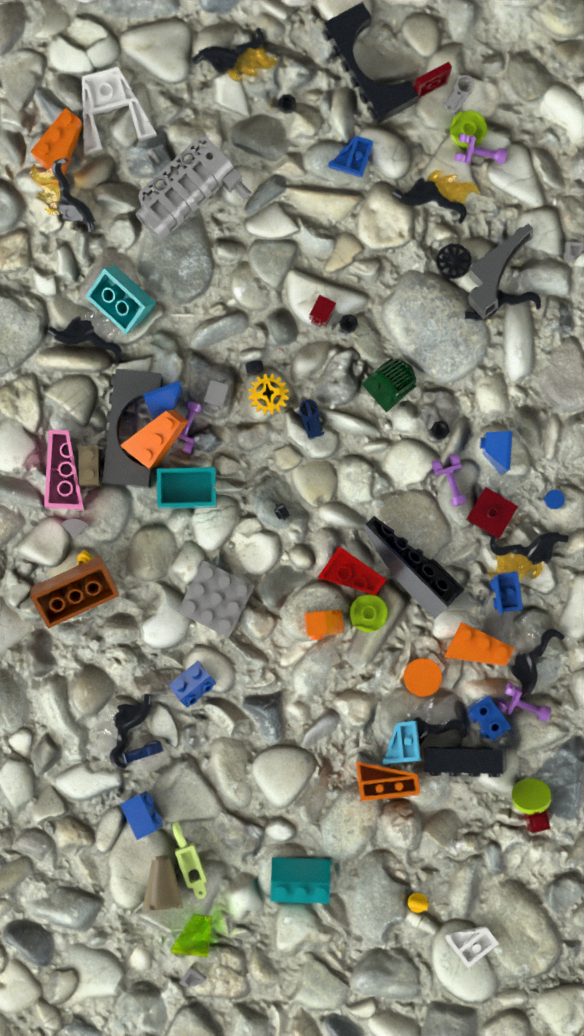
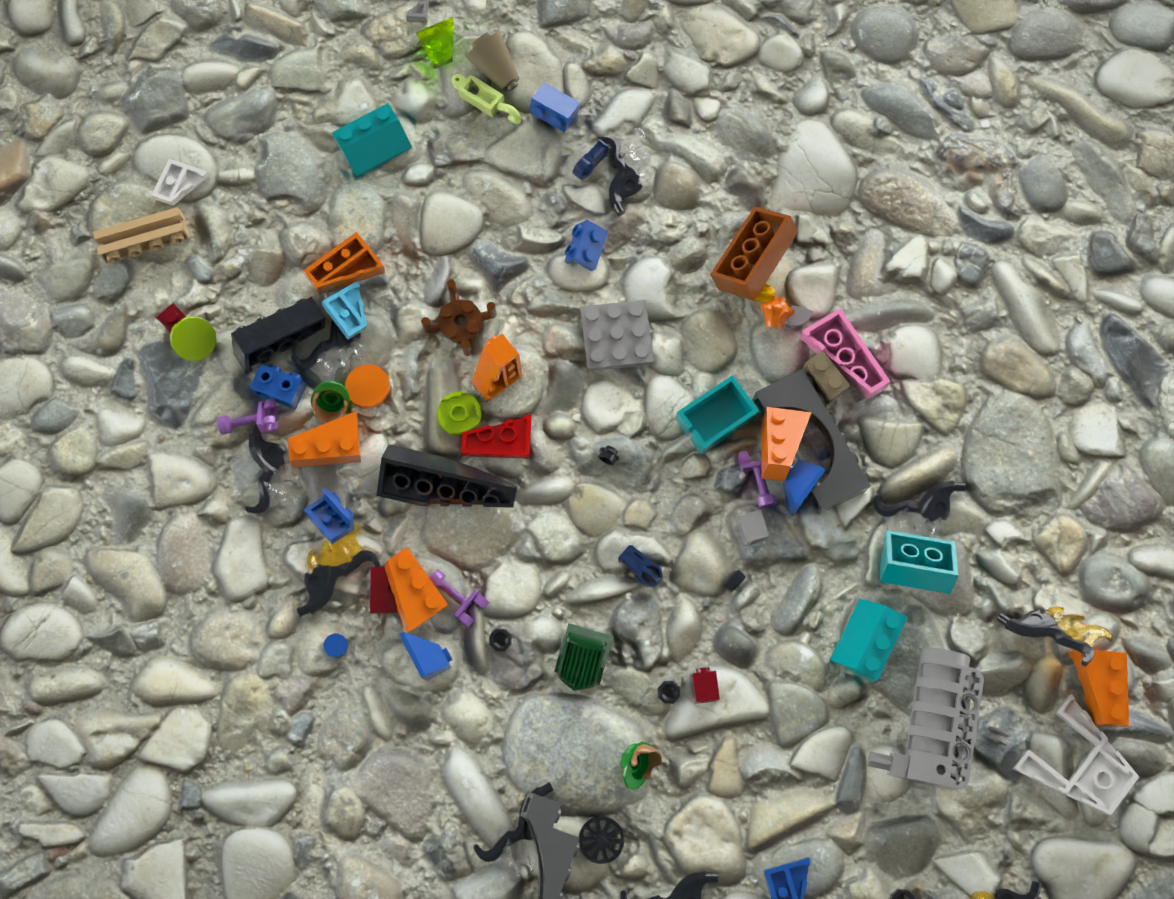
camera: 150 degrees right, 10 degrees down
yellow gear [248,374,289,416] -> none
yellow plate [408,892,429,913] -> none
none -> tan brick [93,207,190,264]
none -> green piece [310,381,350,423]
none -> orange wedge [384,547,448,634]
none -> reddish brown plate [421,279,497,356]
none -> green piece [620,742,662,790]
none -> orange rock [760,296,795,329]
none -> teal slope [829,598,908,683]

